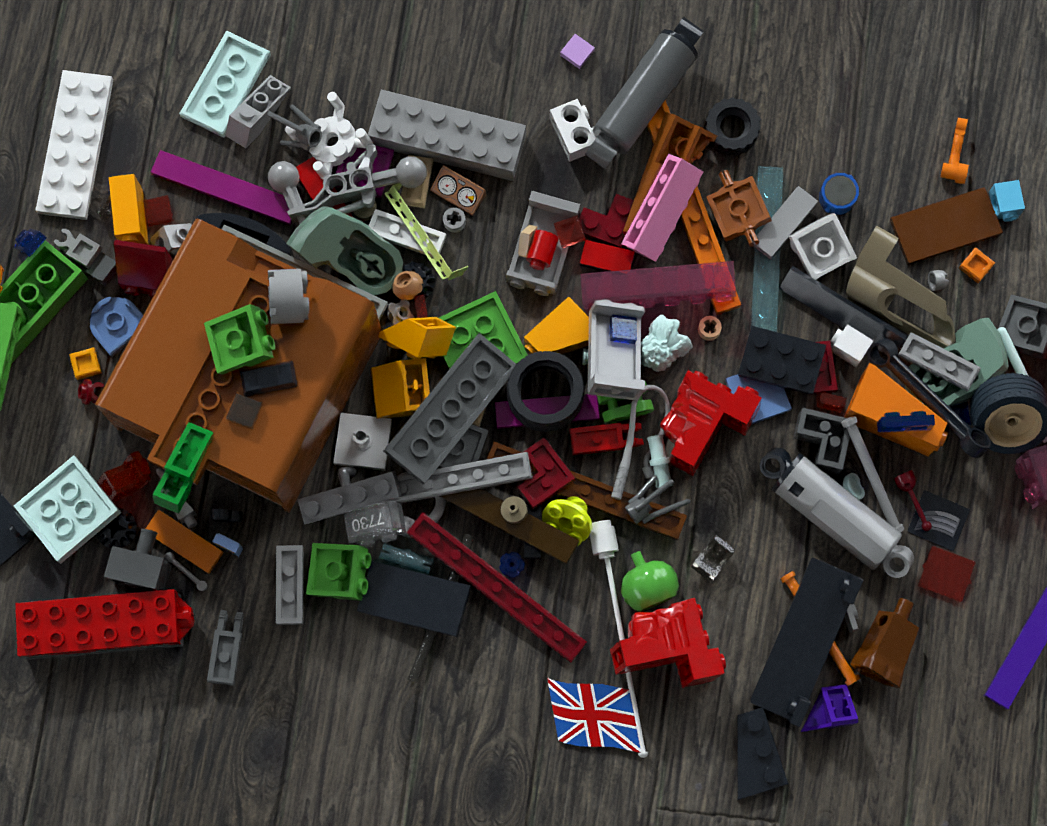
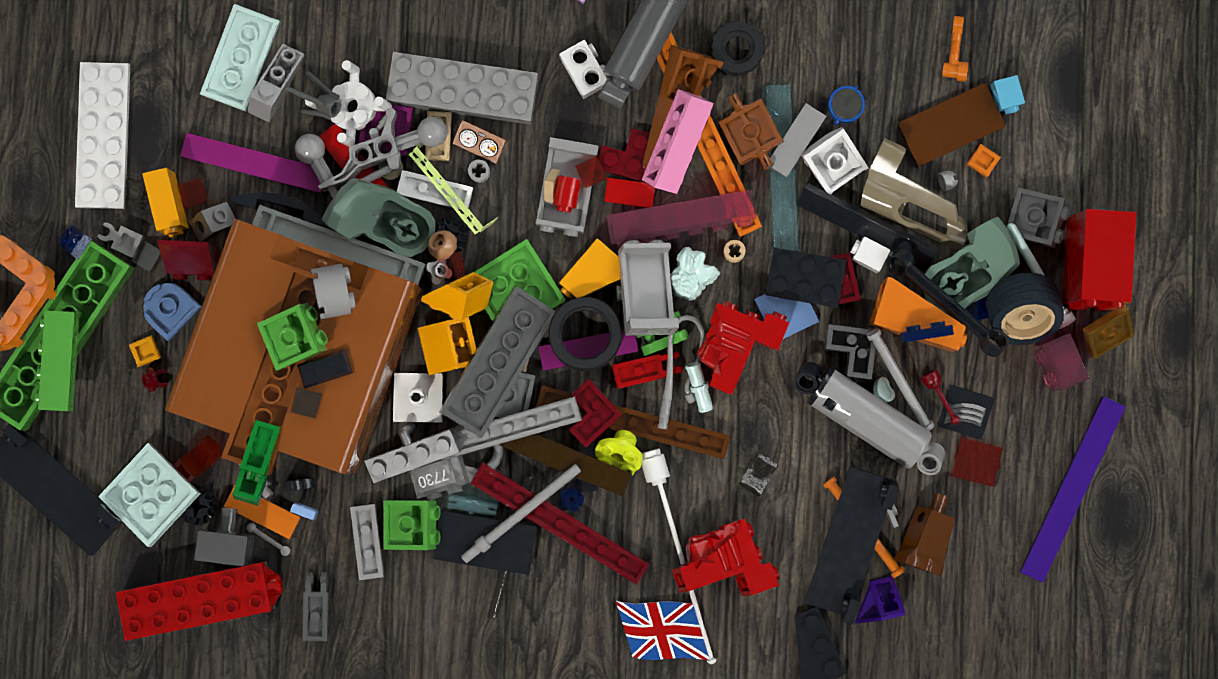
camera: 10 degrees left, 10 degrees up
dark tan tile [501,496,528,524] -> none
clear blue tile [610,314,637,344] -> none
bright green piece [621,551,679,612] -> none
dark grey plant [625,475,691,524] -> none
clear red tile [817,392,847,412] -> none
light grey tile [898,333,981,392] -> none
none -> light grey bar [461,464,581,563]

